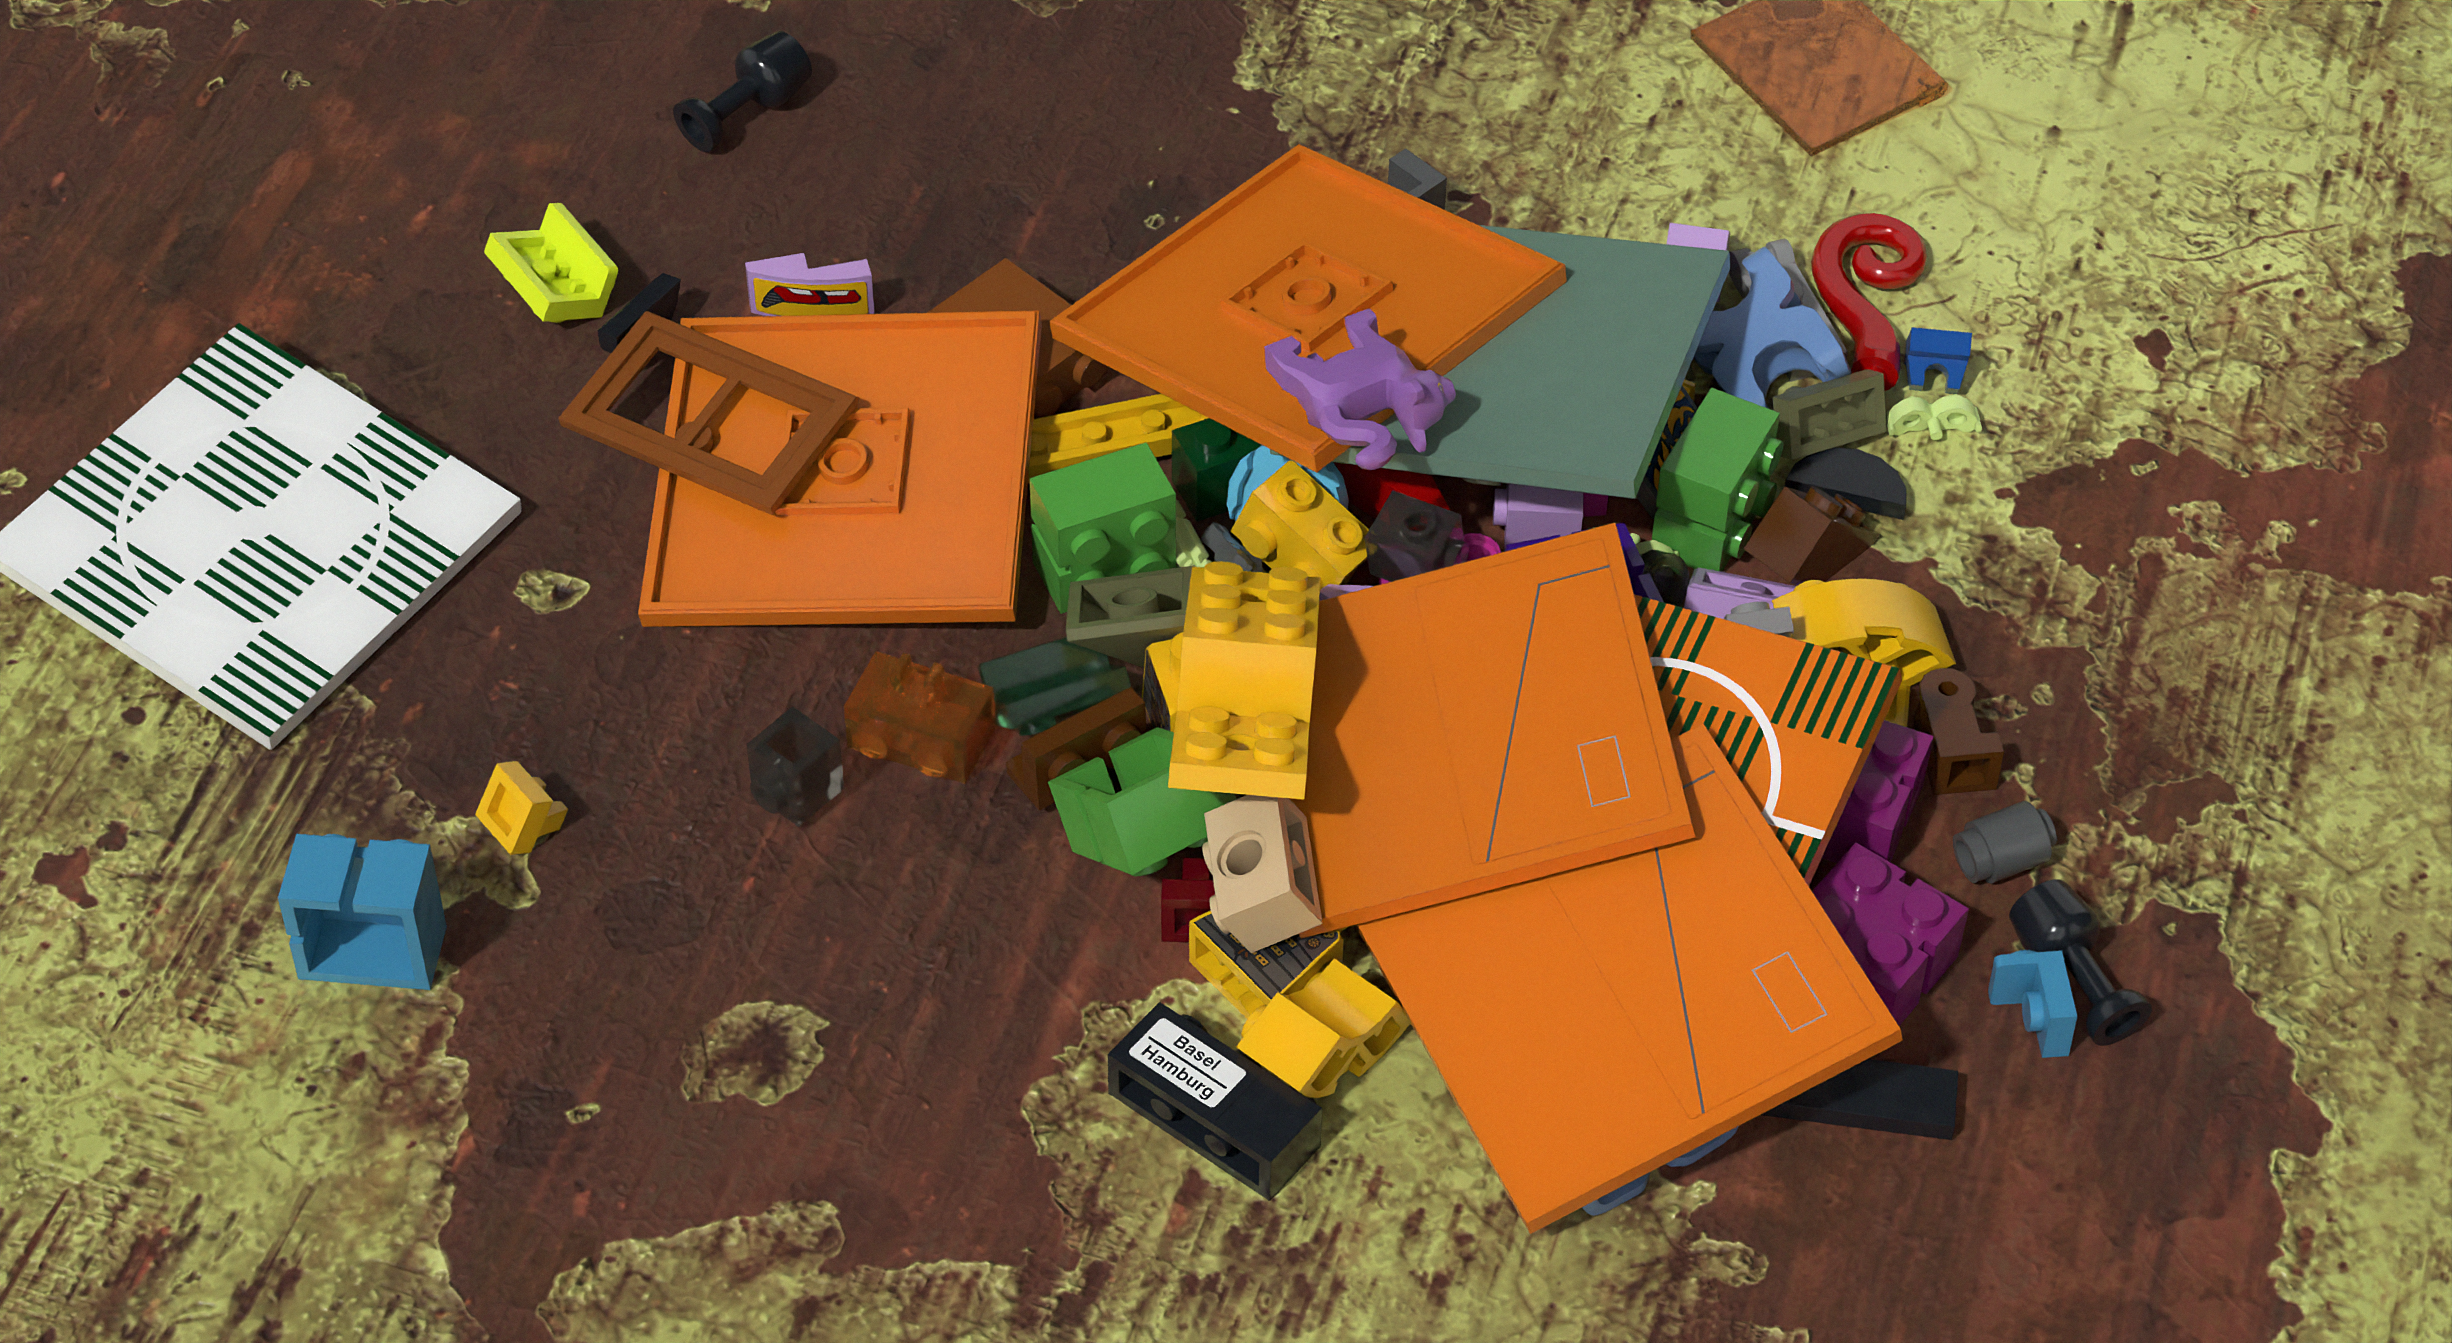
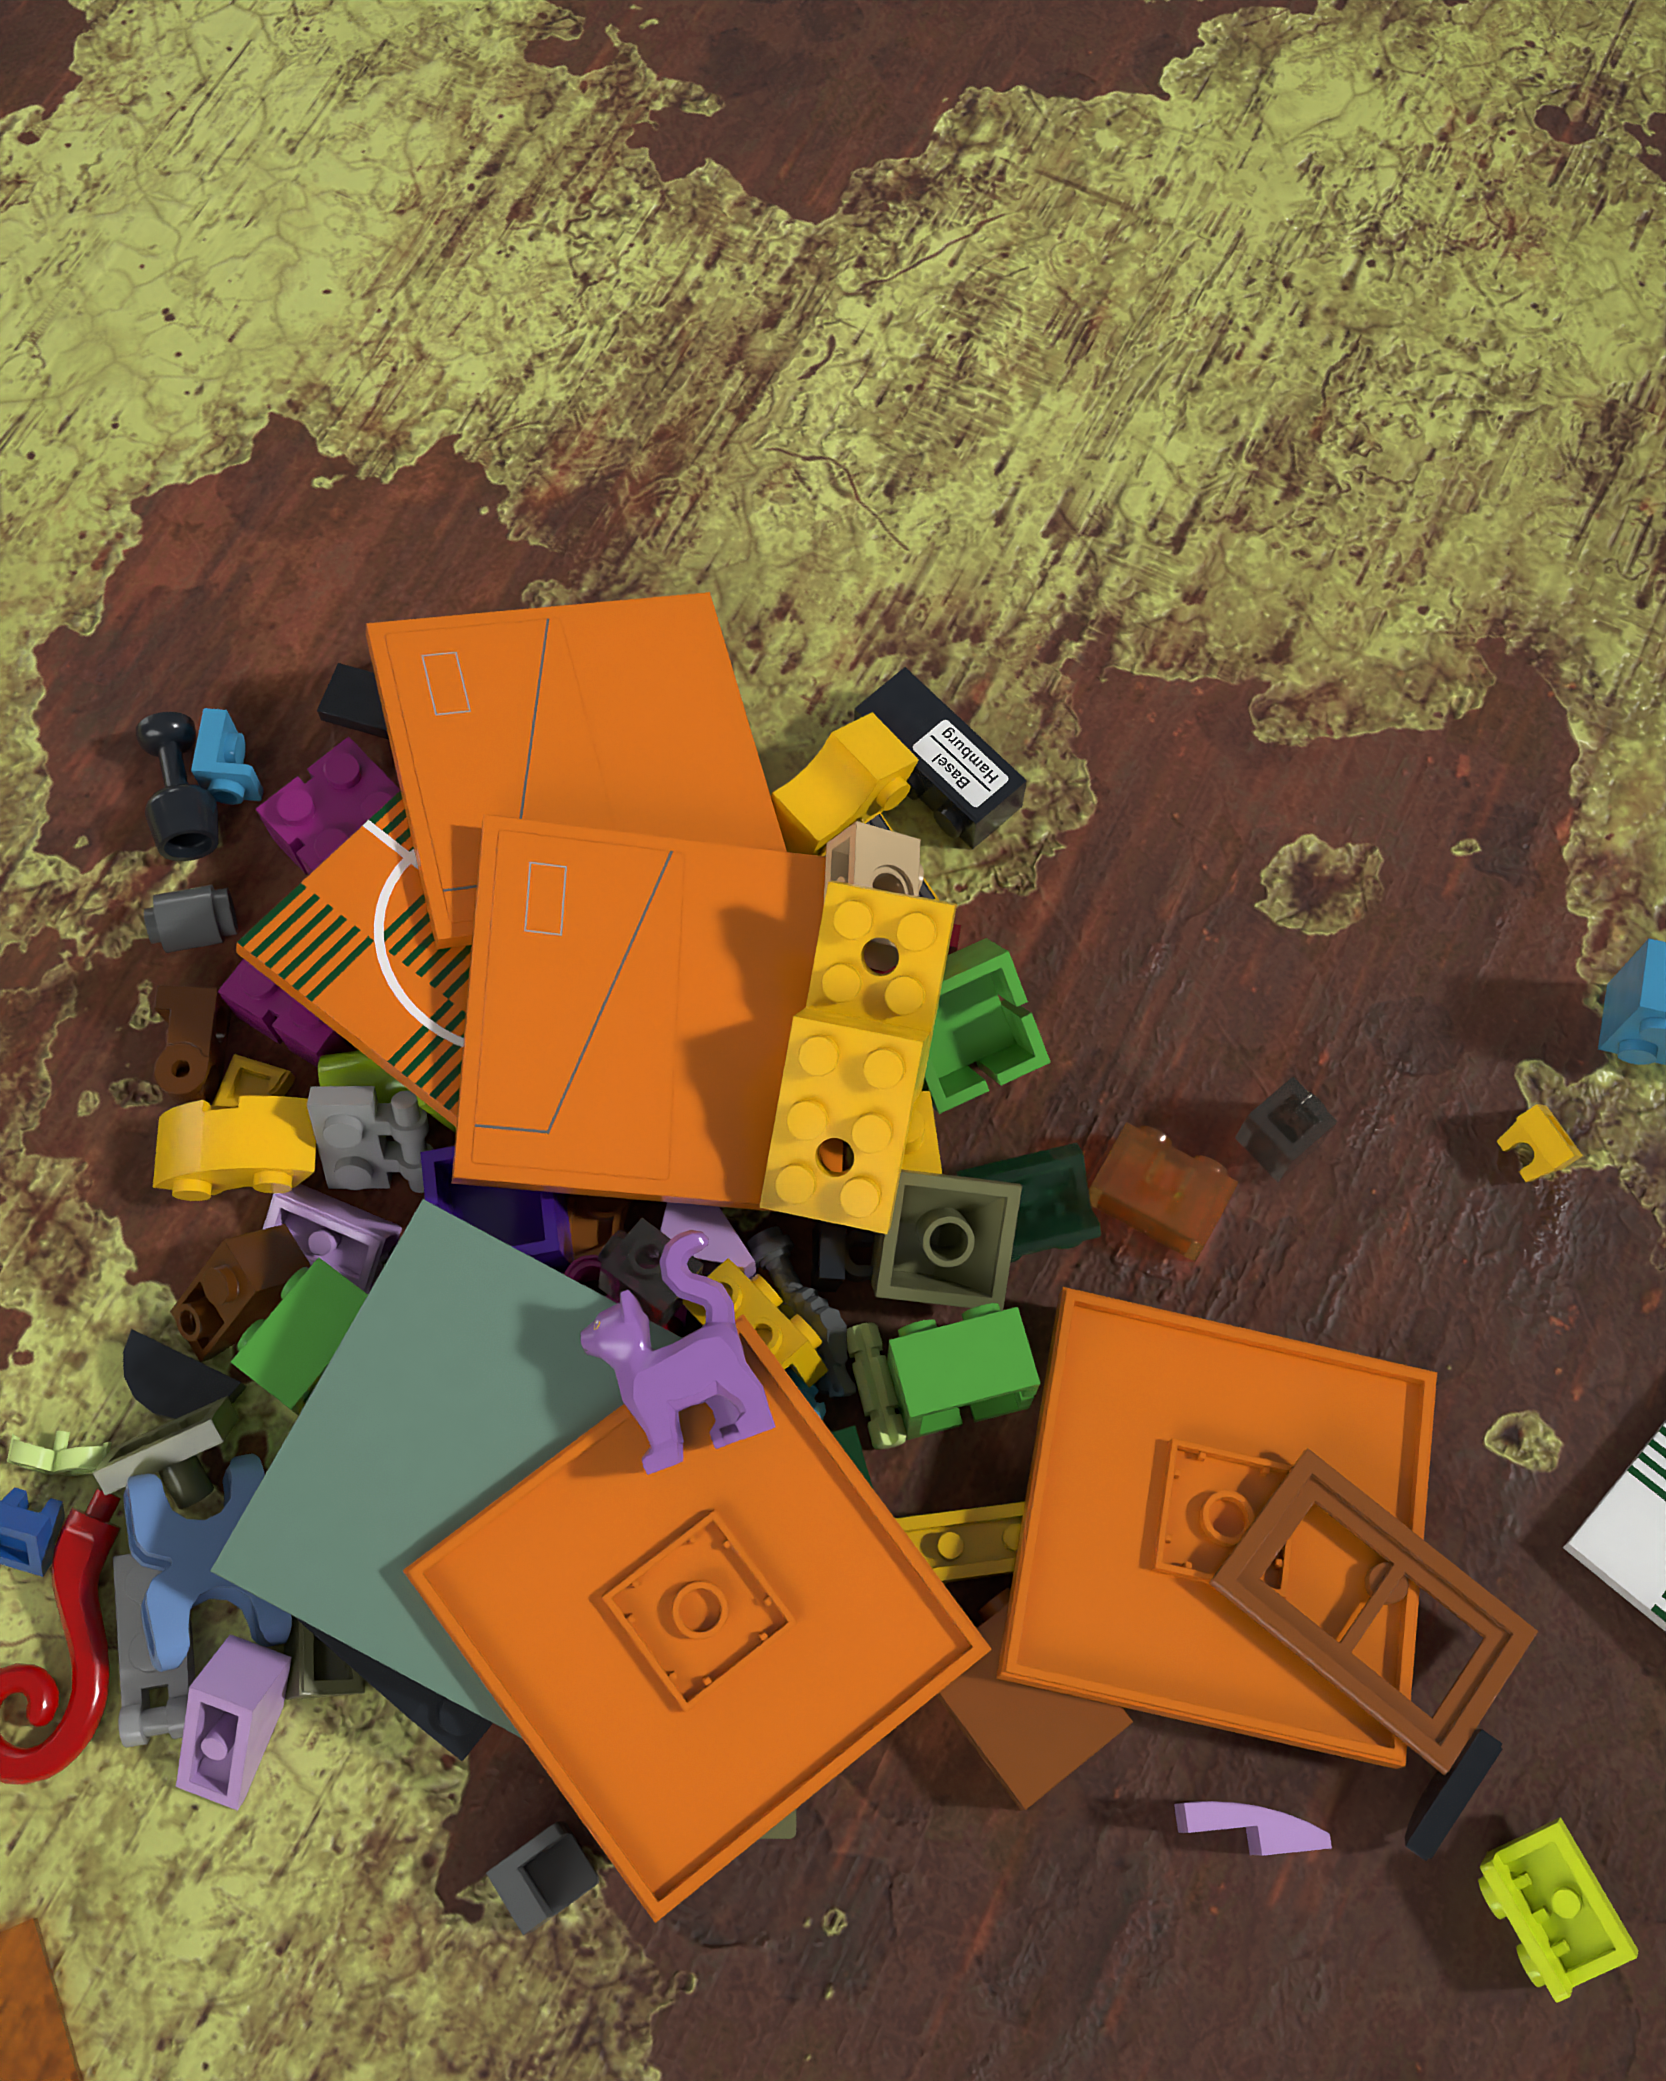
camera: 170 degrees left, 20 degrees up
reddish brown bracket [1006,687,1147,811] -> none

